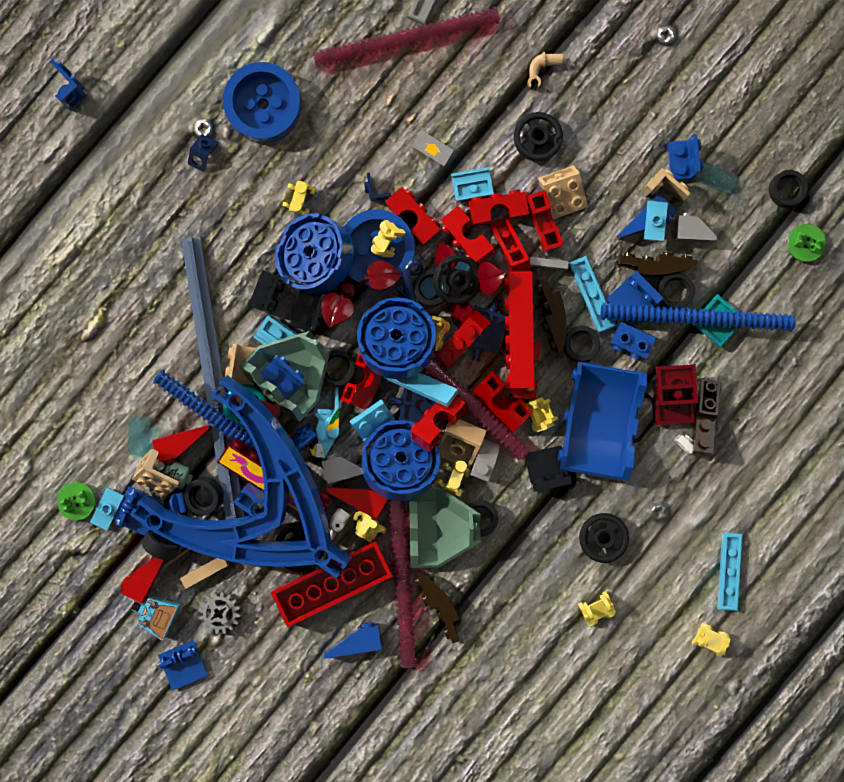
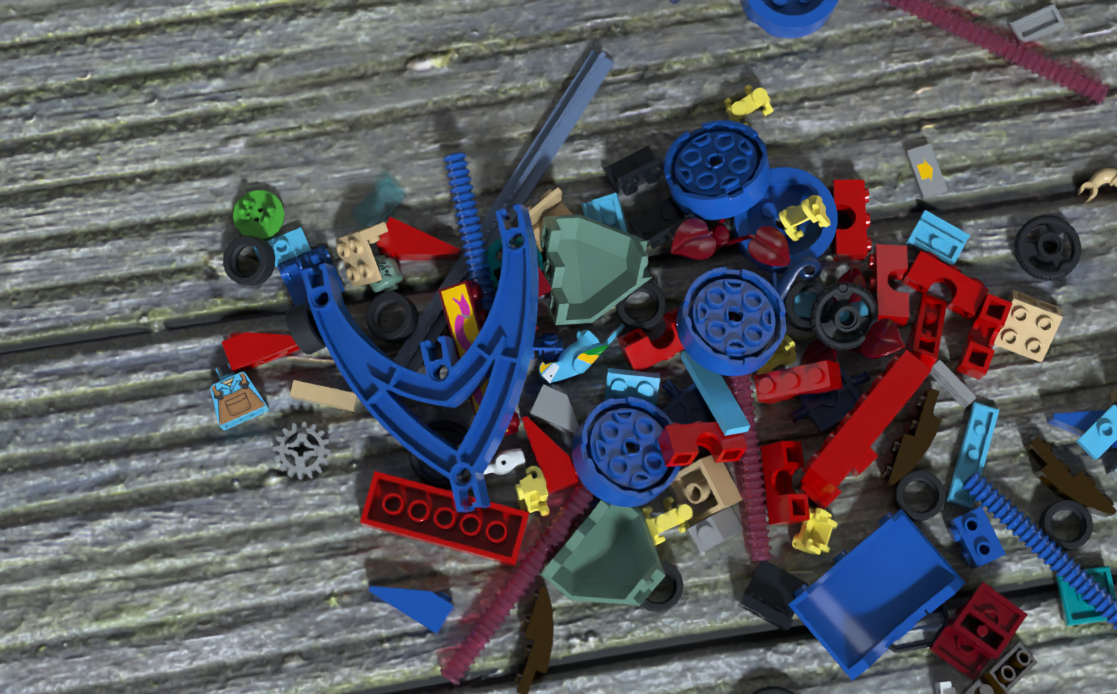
camera: 40 degrees right, 10 degrees down
blue hinge [158,640,208,691] -> none
blue plate [169,492,188,513] -> none
blue bracket [260,355,306,400] -> none
dark blue bracket [364,172,392,201] -> none
blue bracket [606,271,663,326] -> none
none -> black tyre [223,236,276,286]

